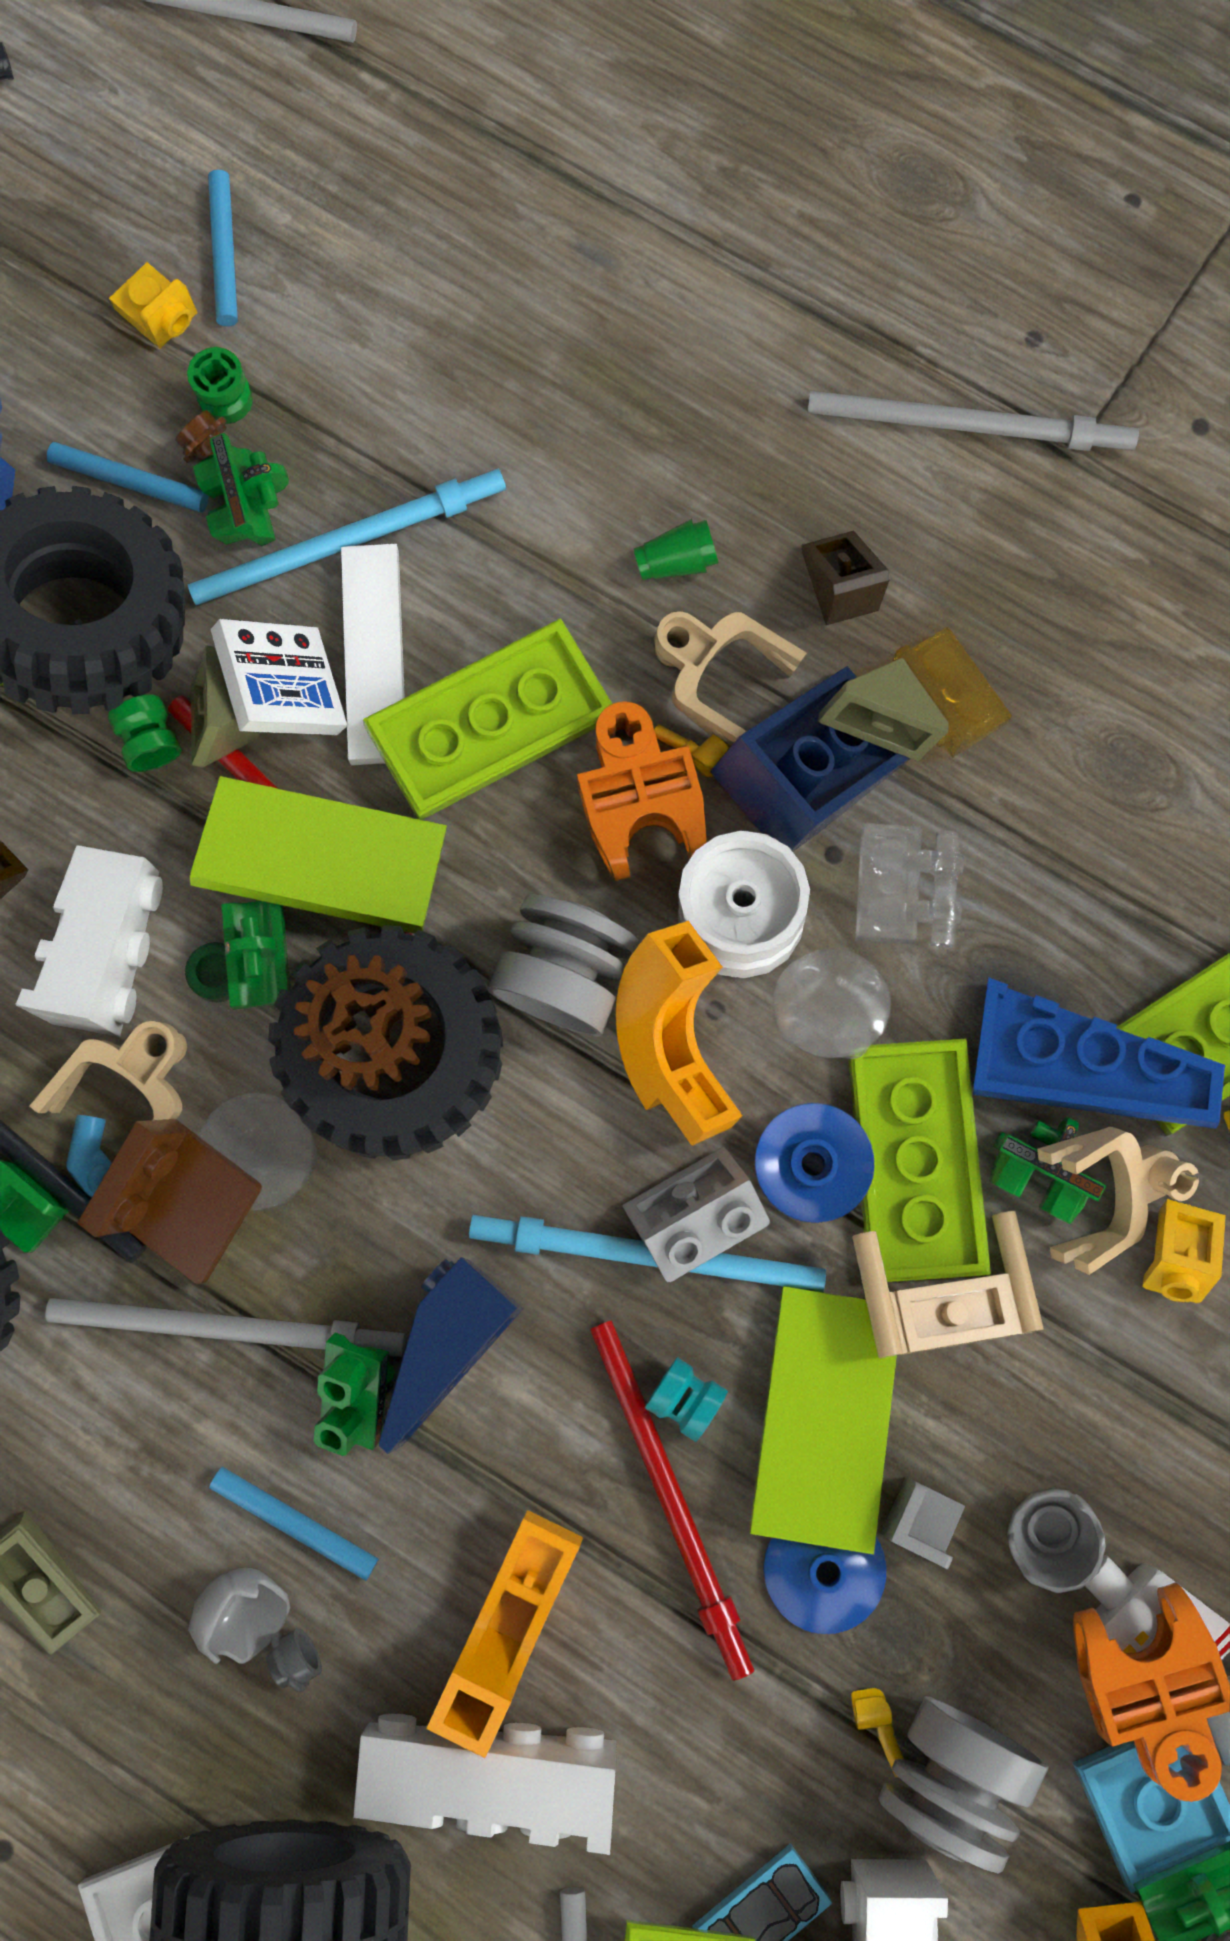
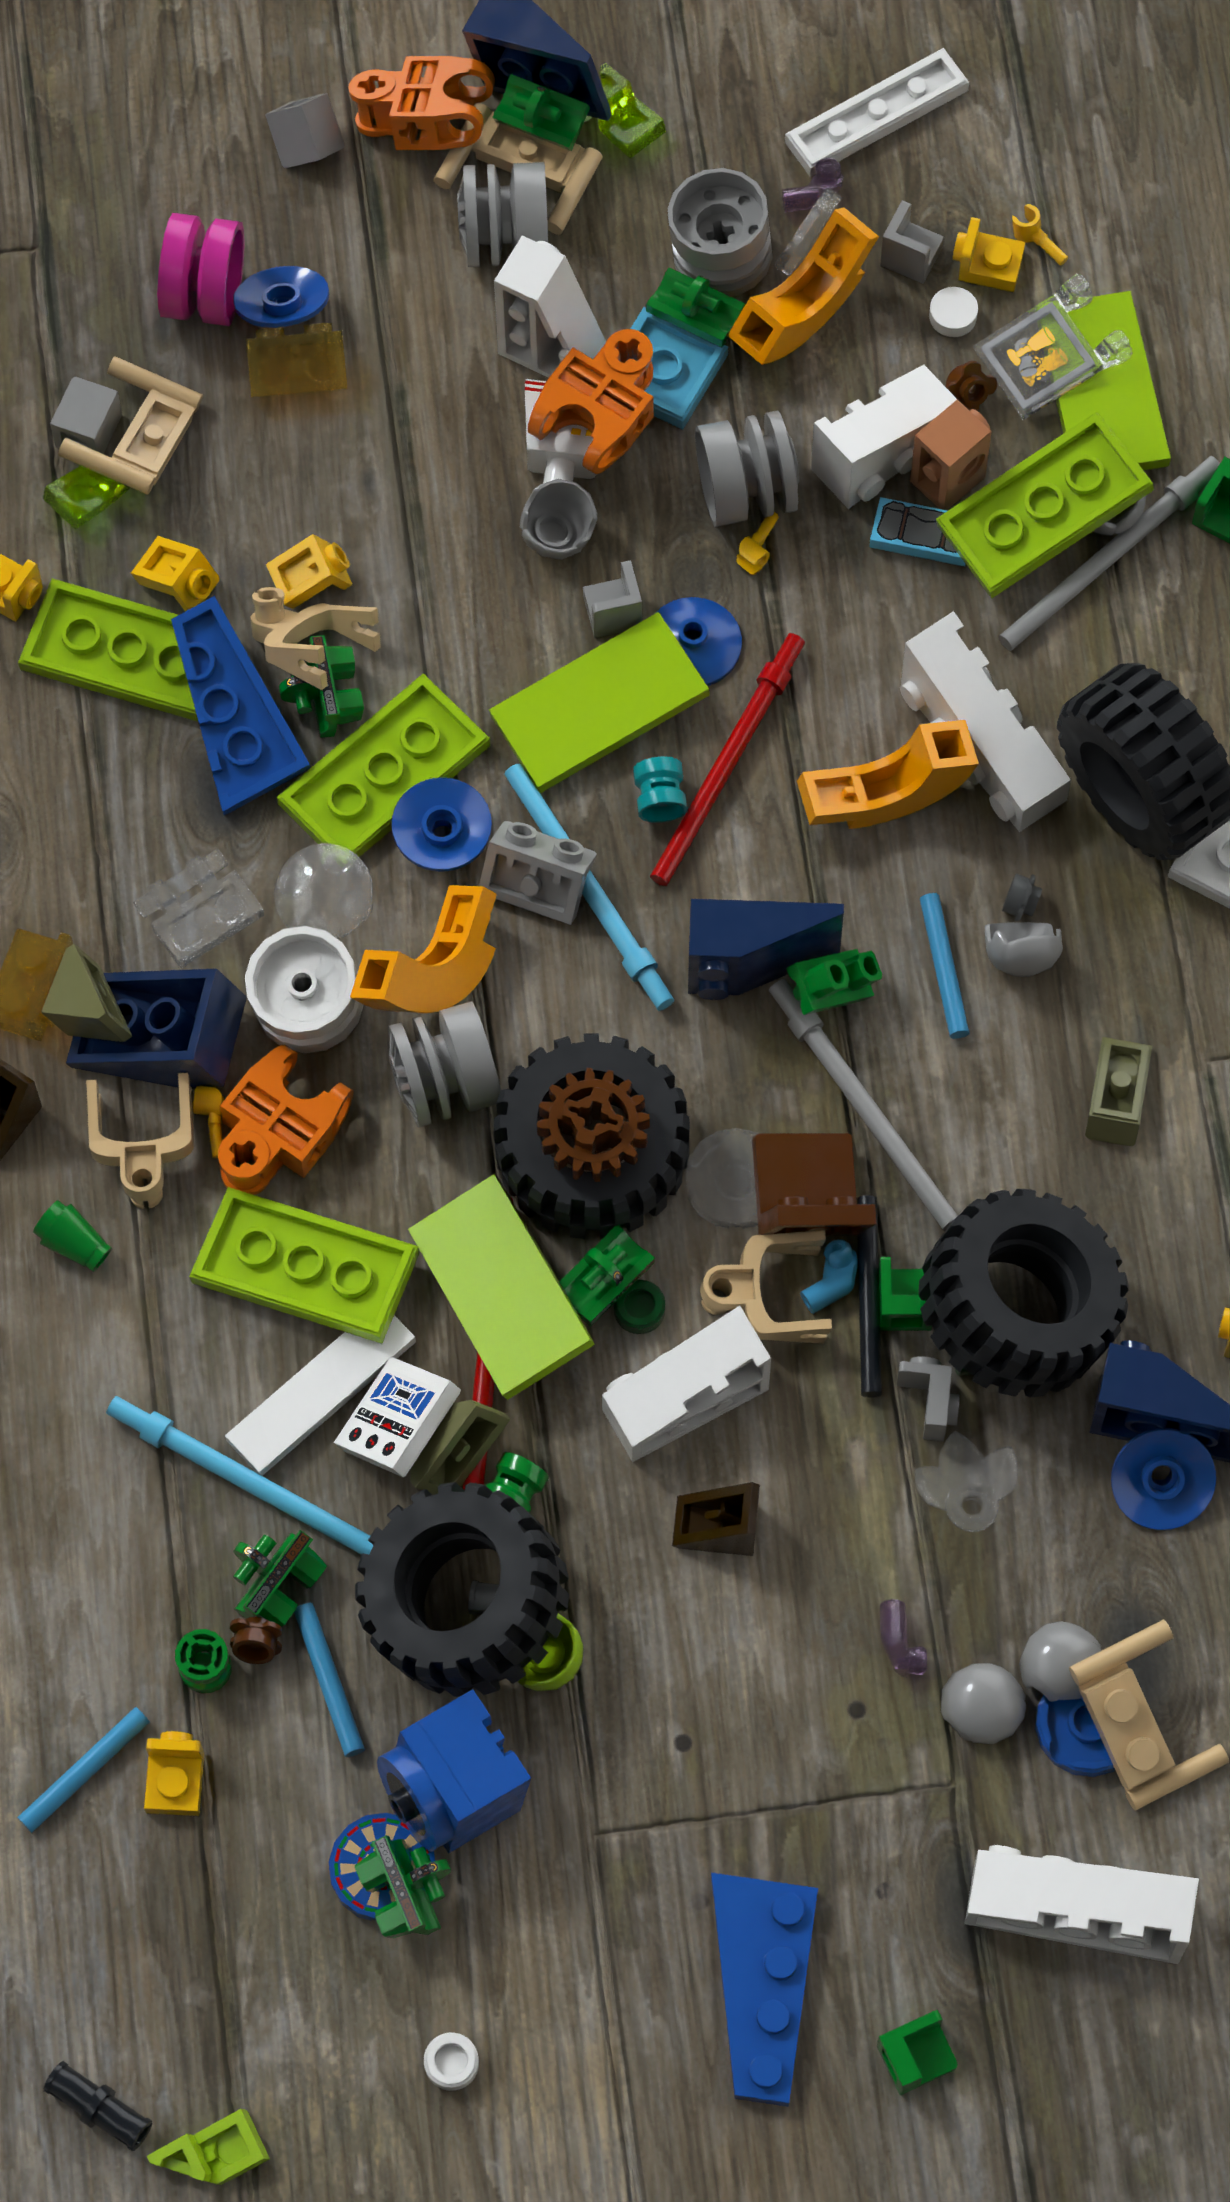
camera: 130 degrees left, 10 degrees down
tan plate [852,1211,1044,1358] -> none

